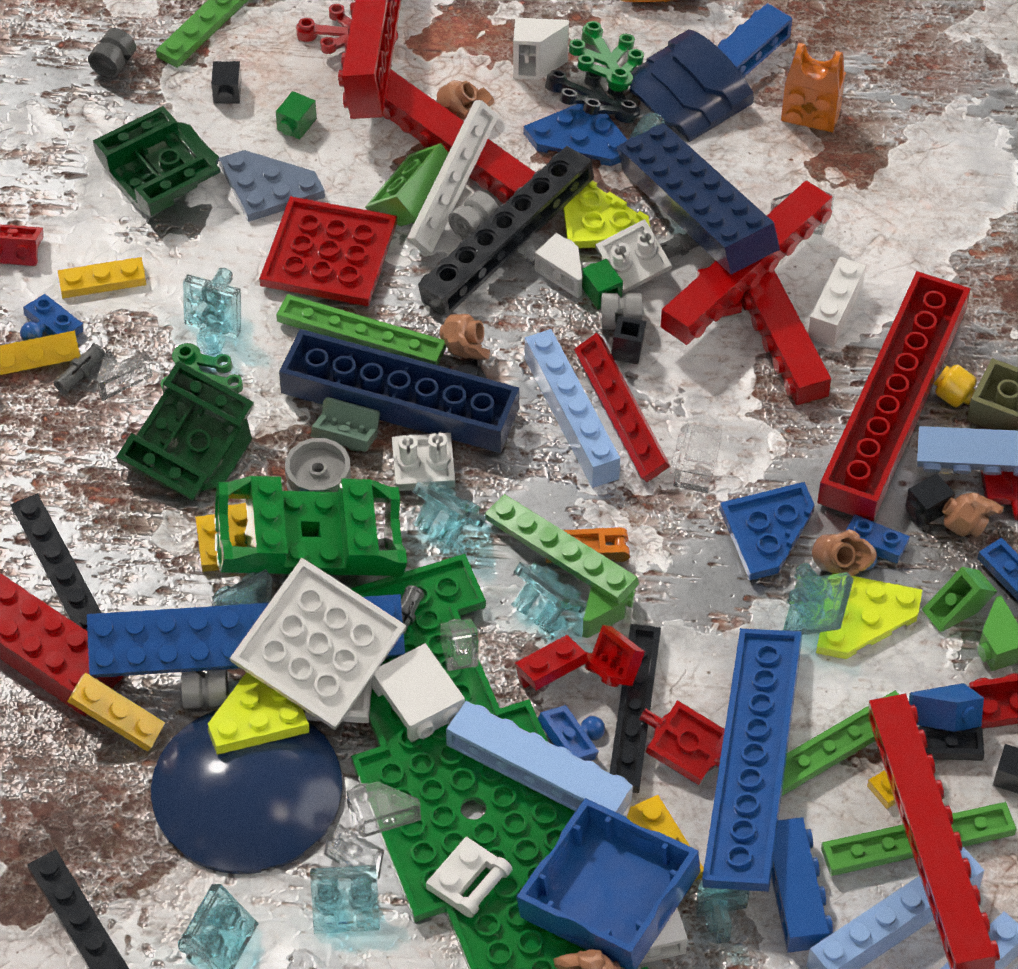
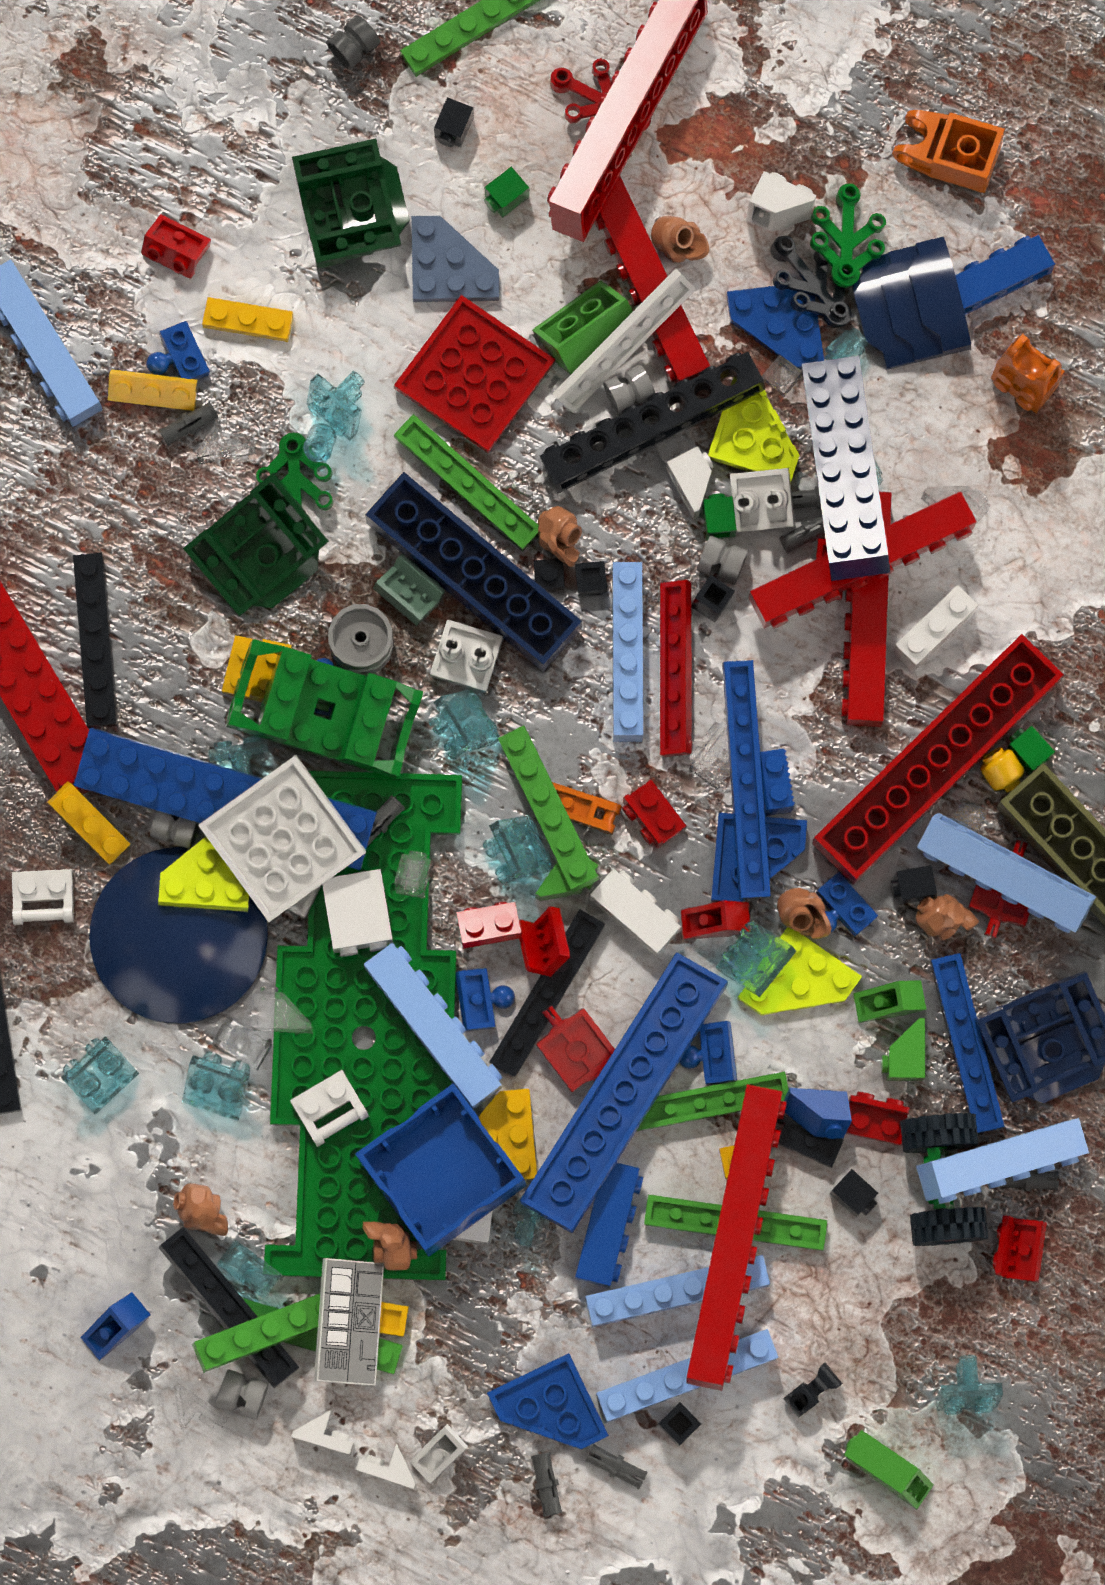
camera: 20 degrees right, 25 degrees up
none -> white plate [12,869,74,925]
none -> black plate [575,561,607,595]
none -> white brick [589,868,681,958]
none -> red bracket [622,780,687,848]
none -> blue plate [679,1021,737,1085]
none -> red slope [681,900,751,940]
none -> blue plate [722,660,771,899]
none -> blue brick [760,749,795,816]
none -> clear plate [762,355,803,397]
none -> dark grey pin [779,515,825,554]
none -> green brick [1007,726,1055,775]

